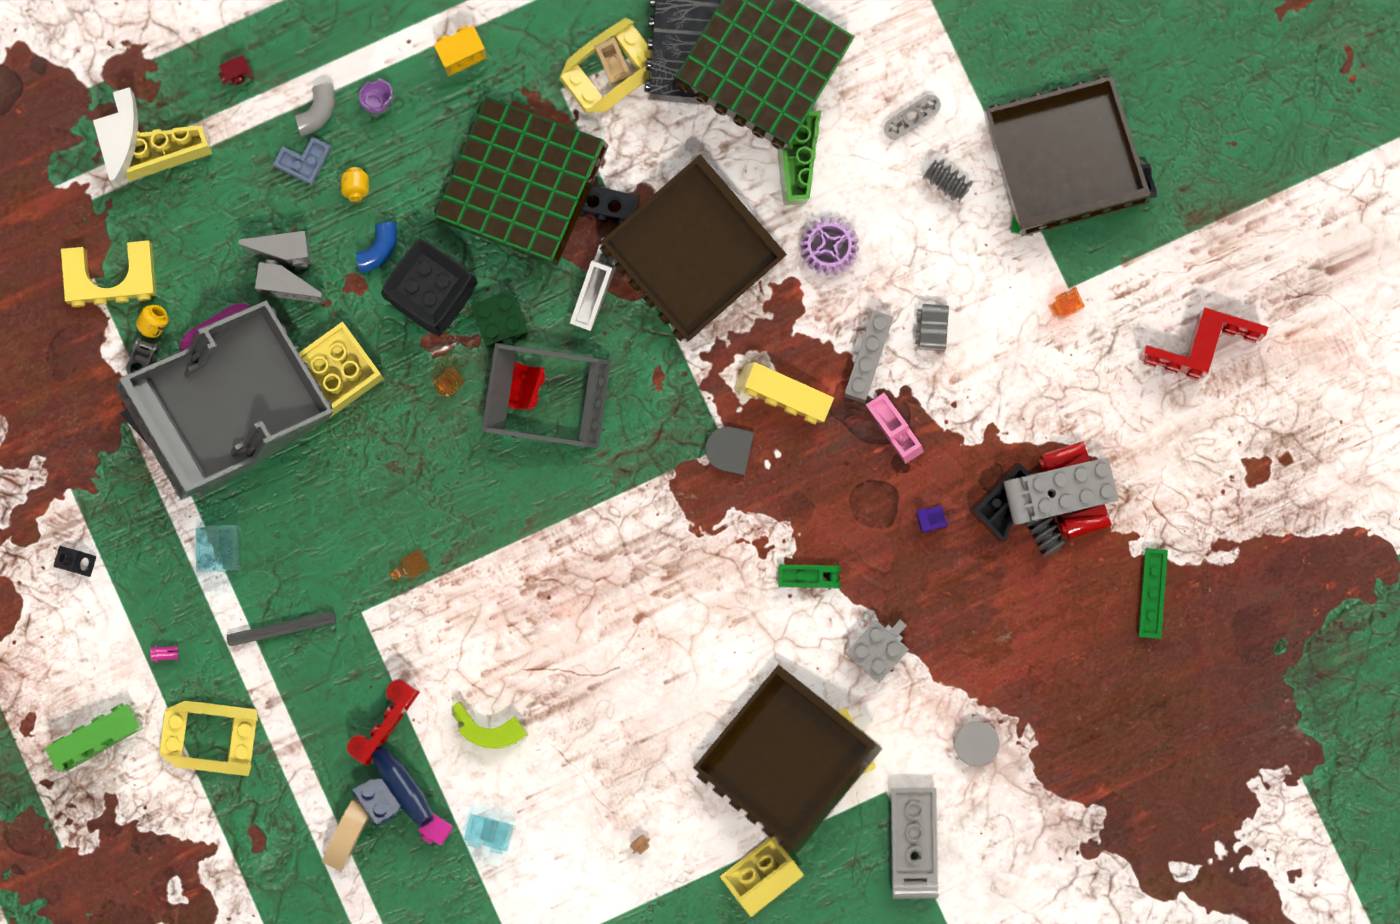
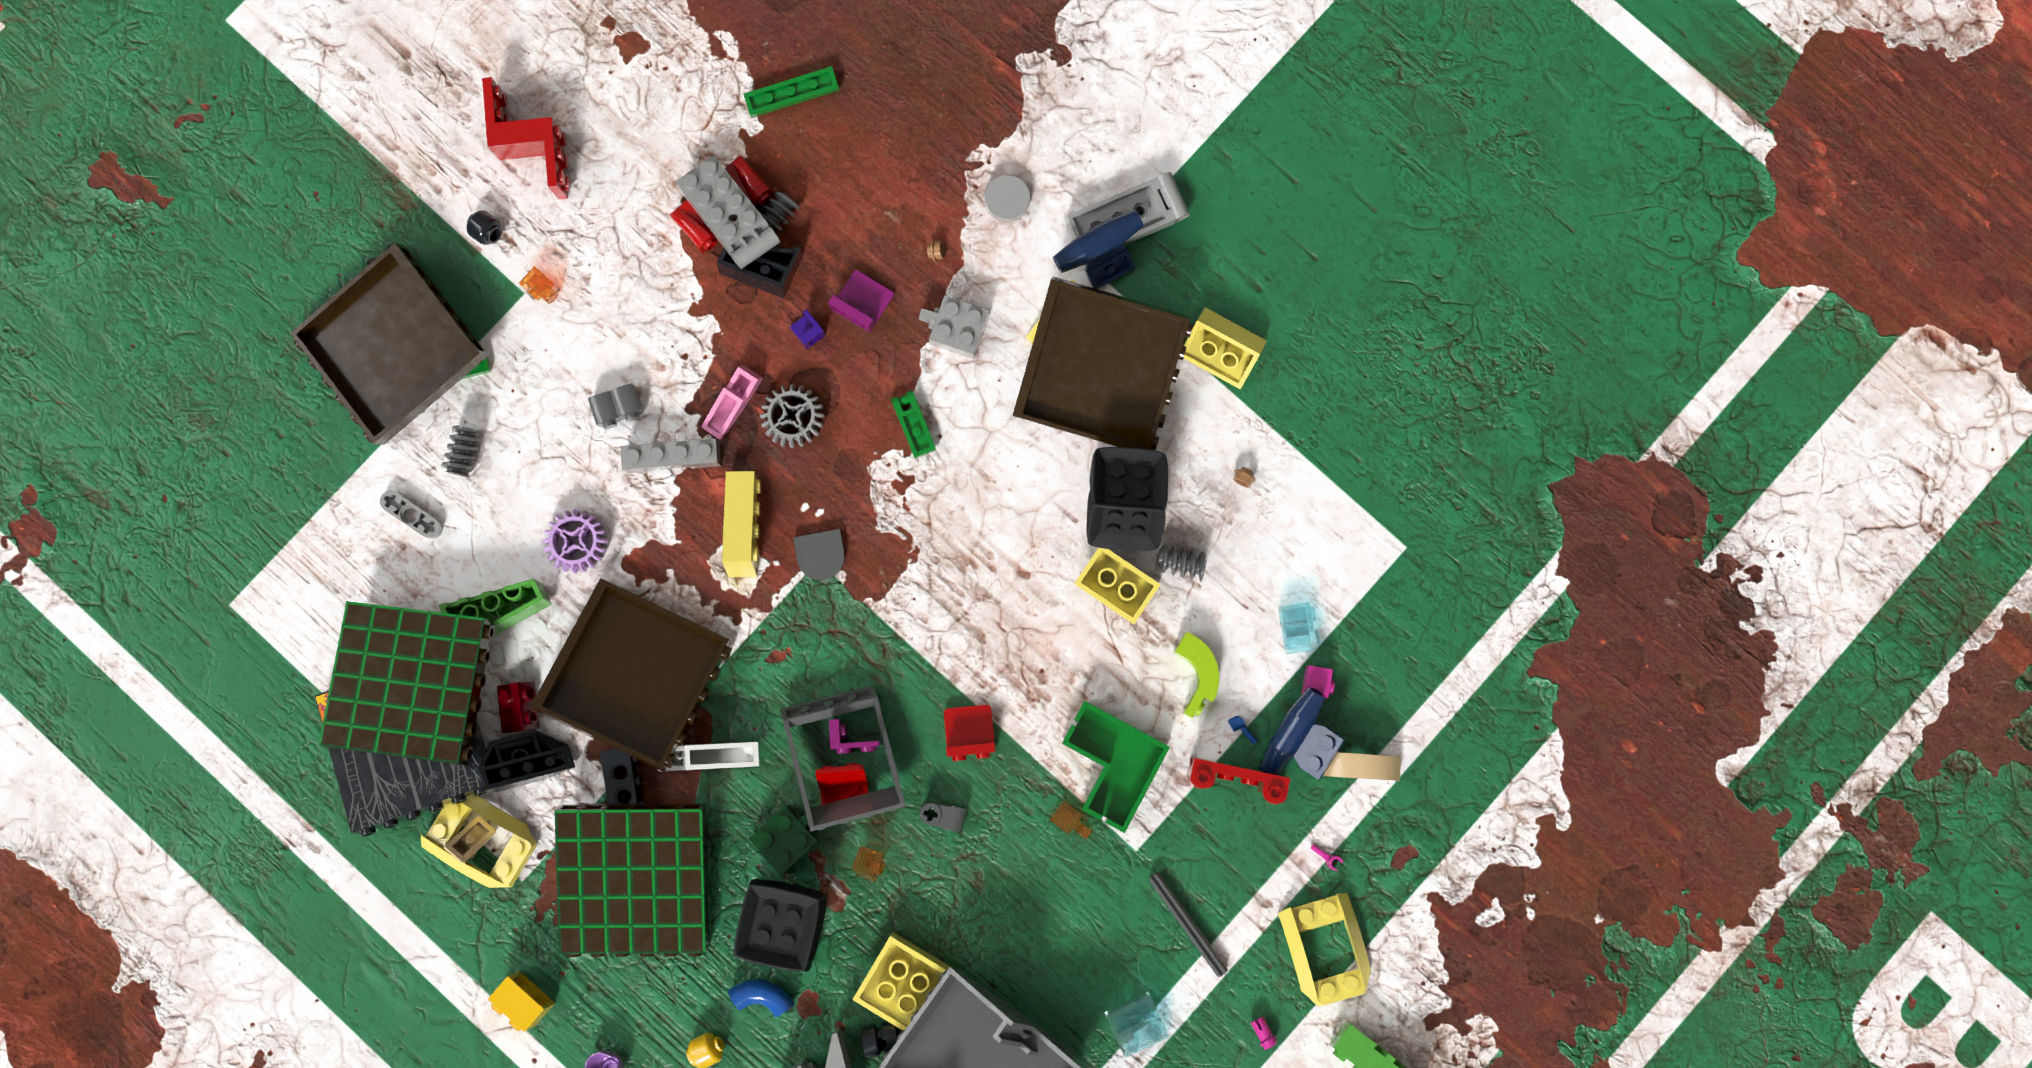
camera: 115 degrees left, 0 degrees up
none -> black head [466,210,502,245]
none -> black wedge [477,730,575,792]
none -> dark red bracket [497,681,540,734]
none -> light grey gear [760,384,825,448]
none -> magenta bracket [828,270,894,333]
none -> magenta bracket [829,719,882,754]
none -> black wheel [861,1021,899,1059]
none -> dark grey piece [920,803,967,833]
none -> medium nougat plate [927,239,945,262]
none -> red bracket [944,705,995,761]
none -> dark blue plate [1052,210,1144,289]
none -> green piece [1061,701,1170,833]
none -> light yellow slope [1074,548,1161,624]
none -> black piece [1086,447,1168,551]
none -> dark grey piece [1155,542,1207,582]
none -> blue hand [1228,716,1258,744]
none -> dark pink hand [1310,844,1343,871]

